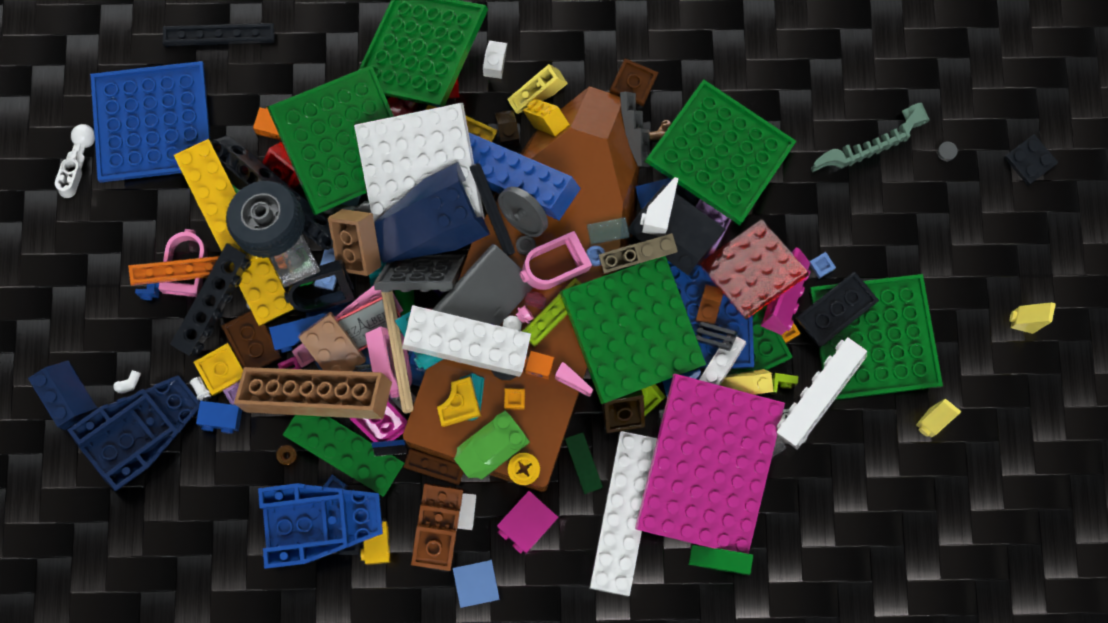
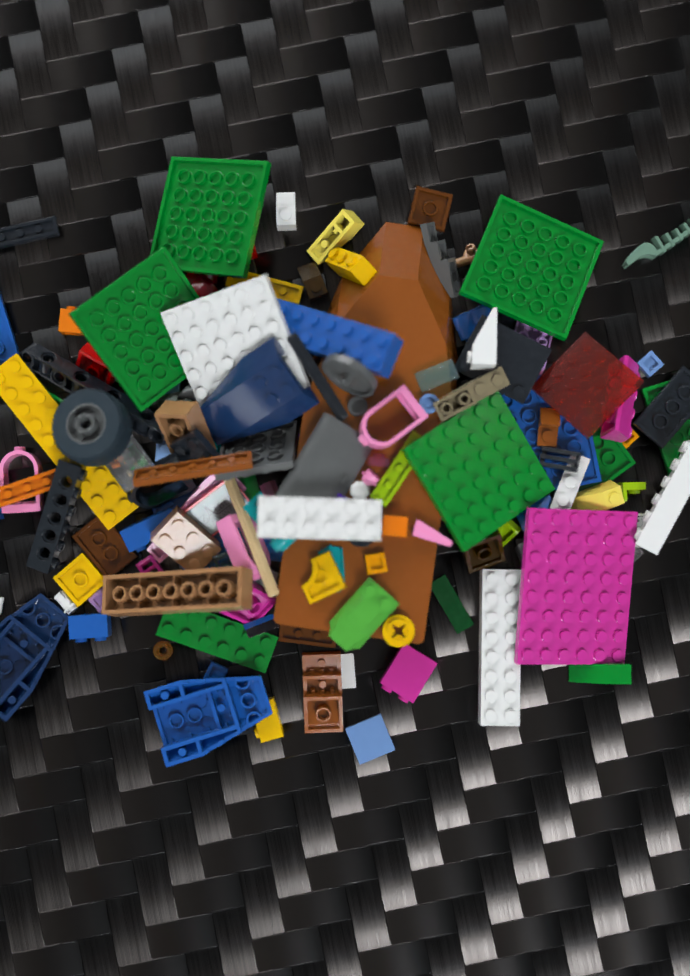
camera: 15 degrees left, 10 degrees up
none -> dark orange tile [133,451,253,487]
none -> black plate [169,428,221,461]

